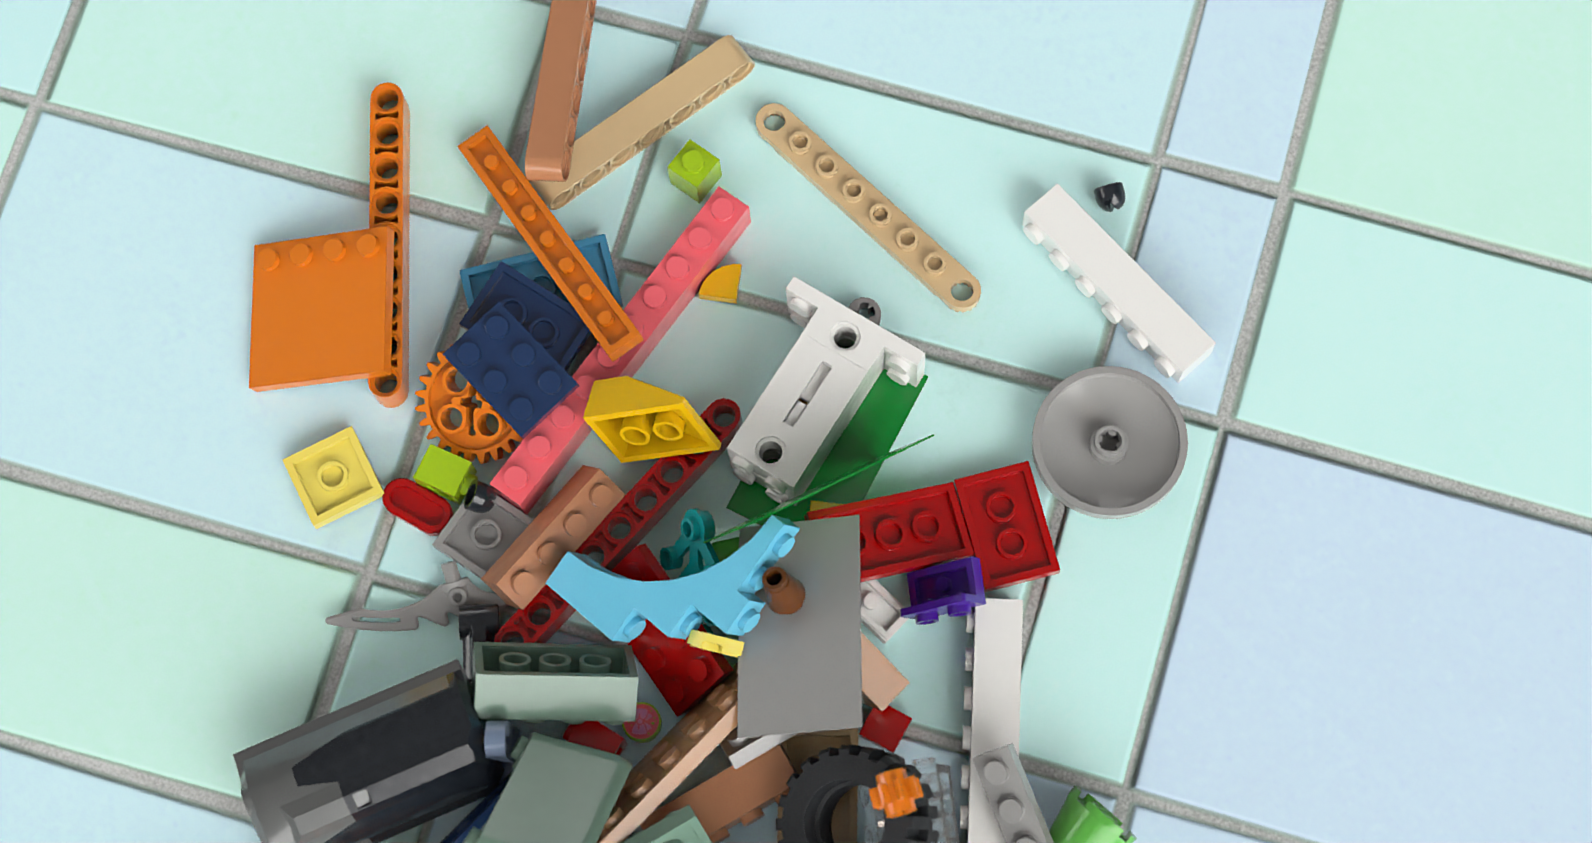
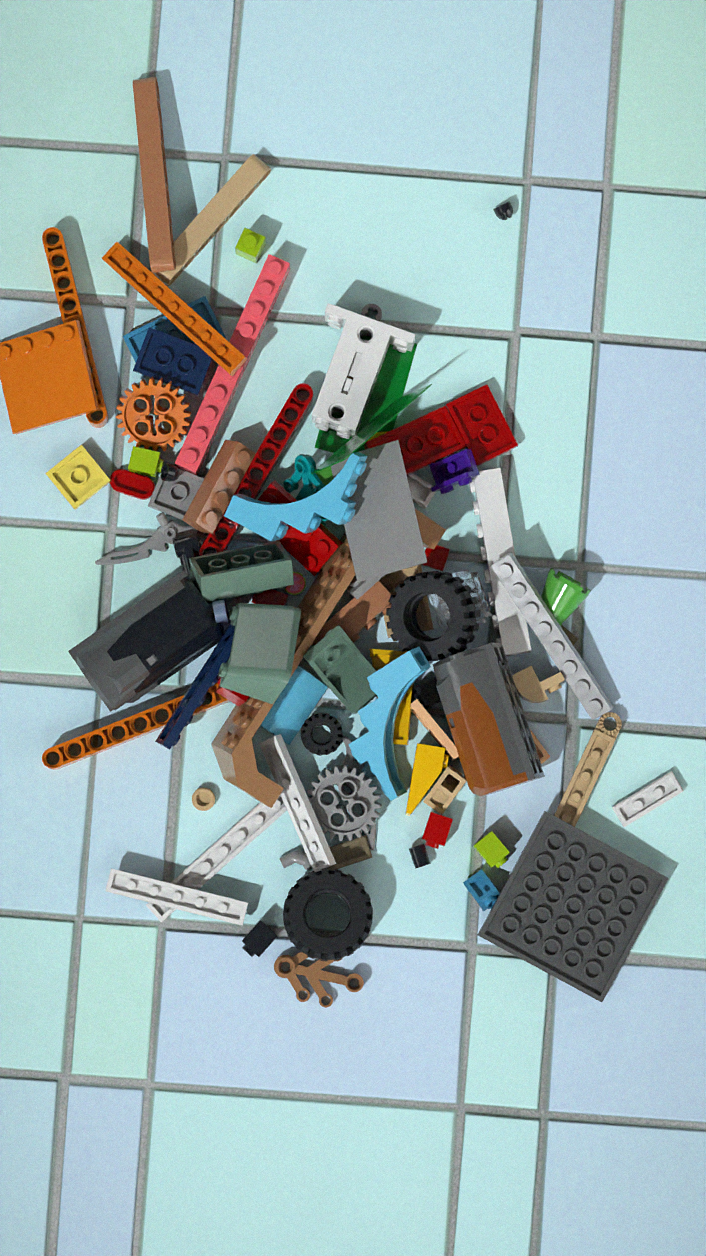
camera: 20 degrees left, 10 degrees up
dark blue plate [443,302,579,439] -> none
yellow slope [583,376,722,463] -> none
light yellow tile [687,630,744,658] -> none
yellow tile [699,264,742,304] -> none
tan plate [756,103,981,313] -> none
reddish brown cone [762,566,806,615] -> none
orange gear [868,768,924,818] -> none
white brick [1022,183,1216,383] -> none
light grey dish [1032,366,1188,519] -> none

